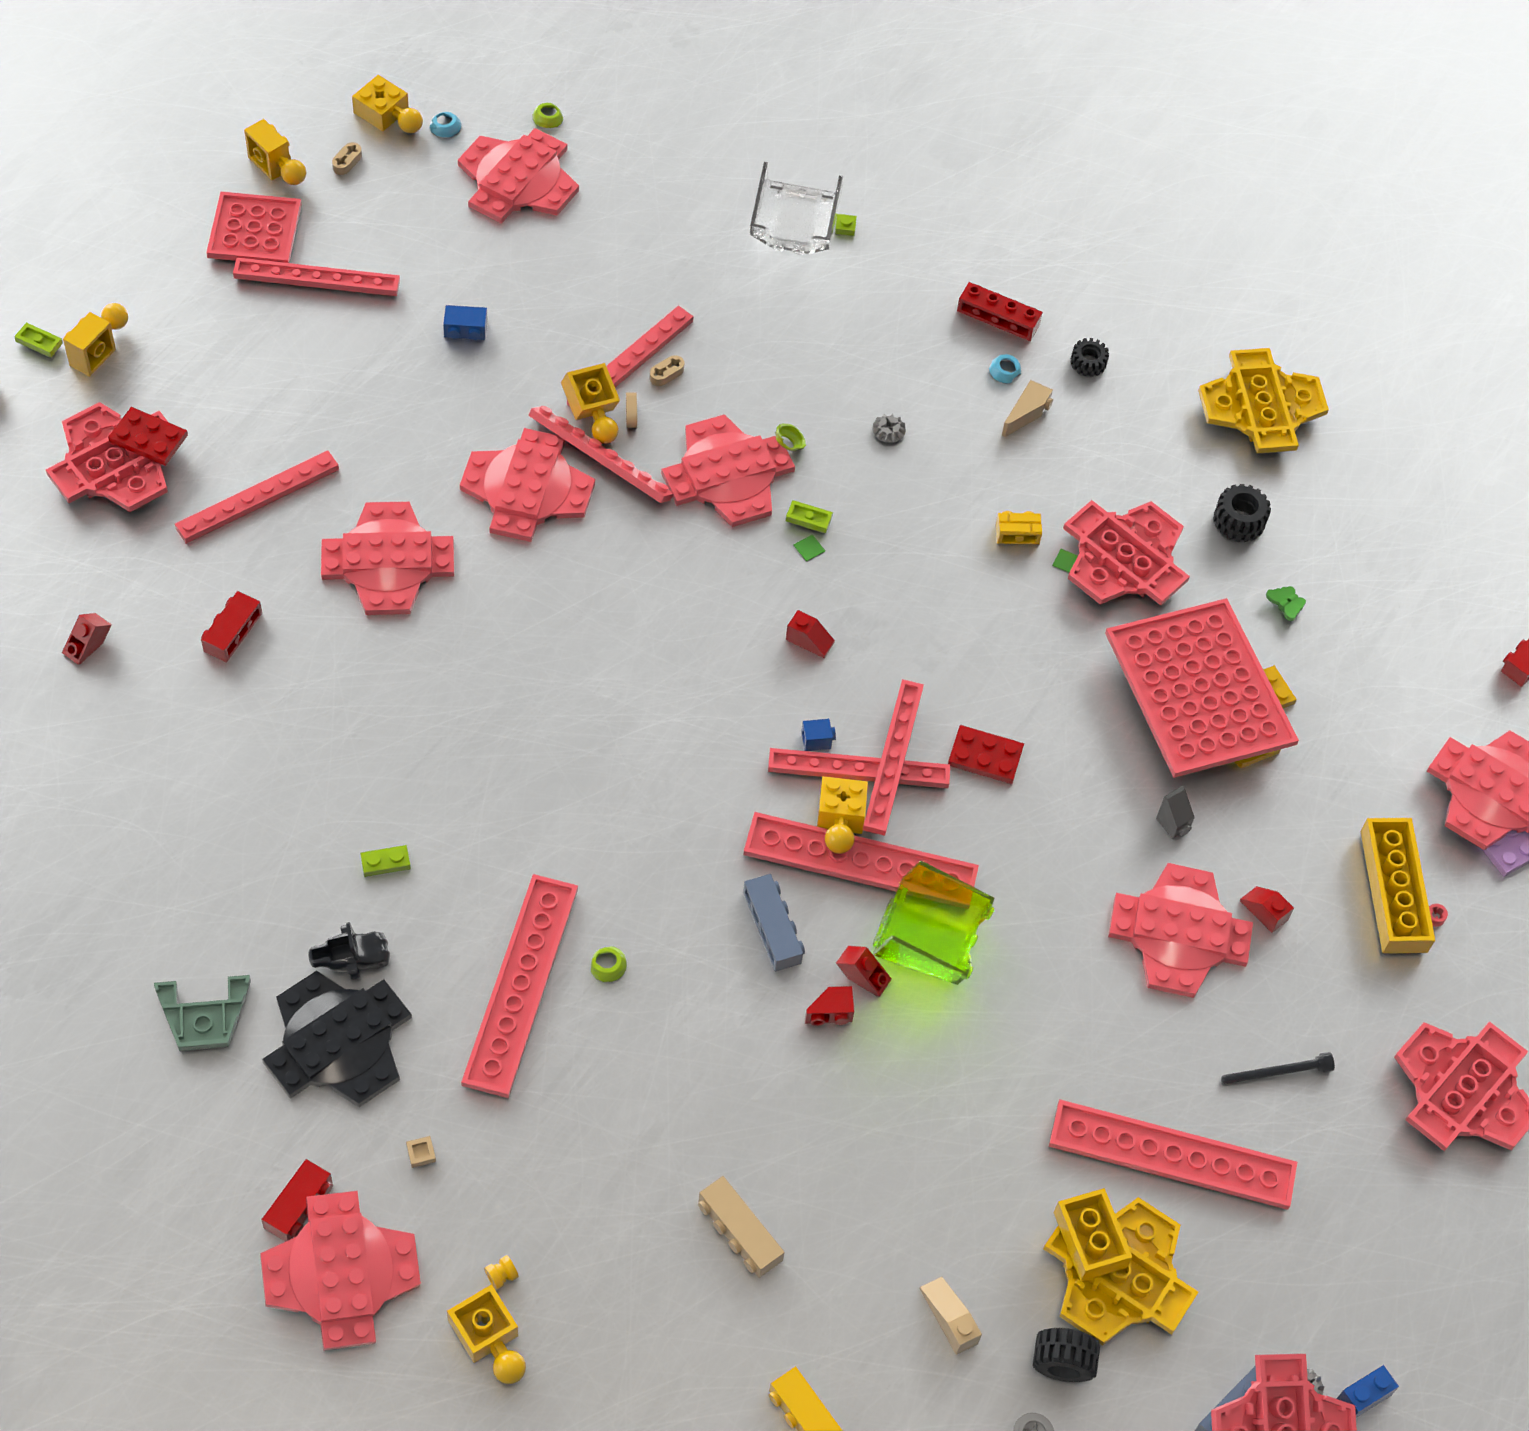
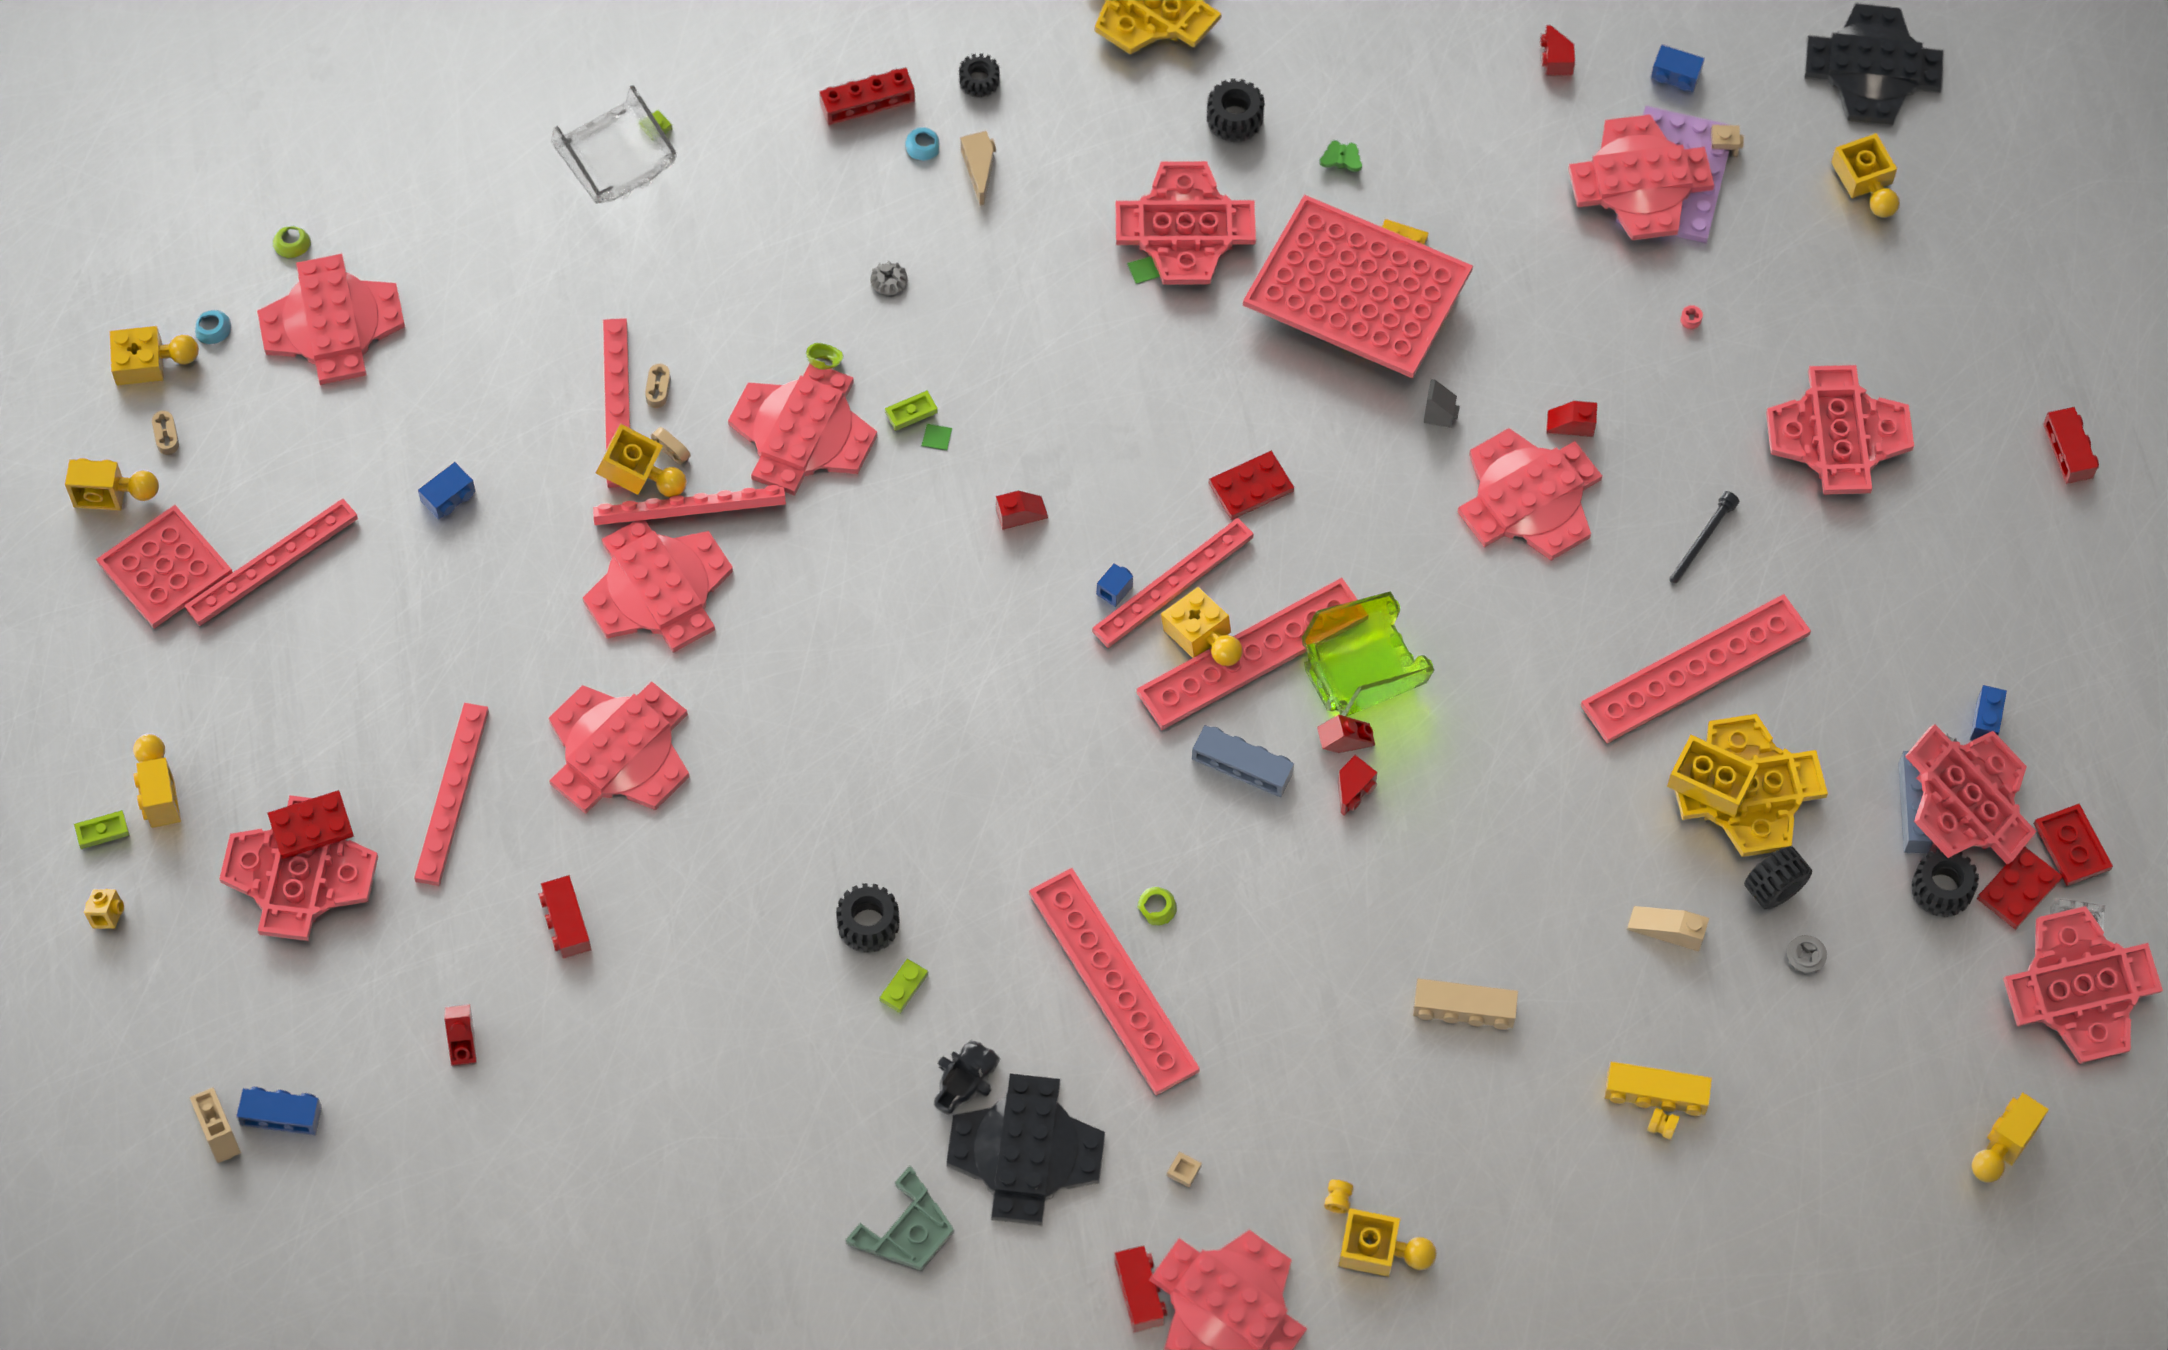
camera: 40 degrees left, 5 degrees up
coral plate [863,679,924,836] -> none
yellow brick [995,511,1042,544] -> none
yellow brick [1360,818,1435,953] -> none
none -> black tyre [836,883,900,953]

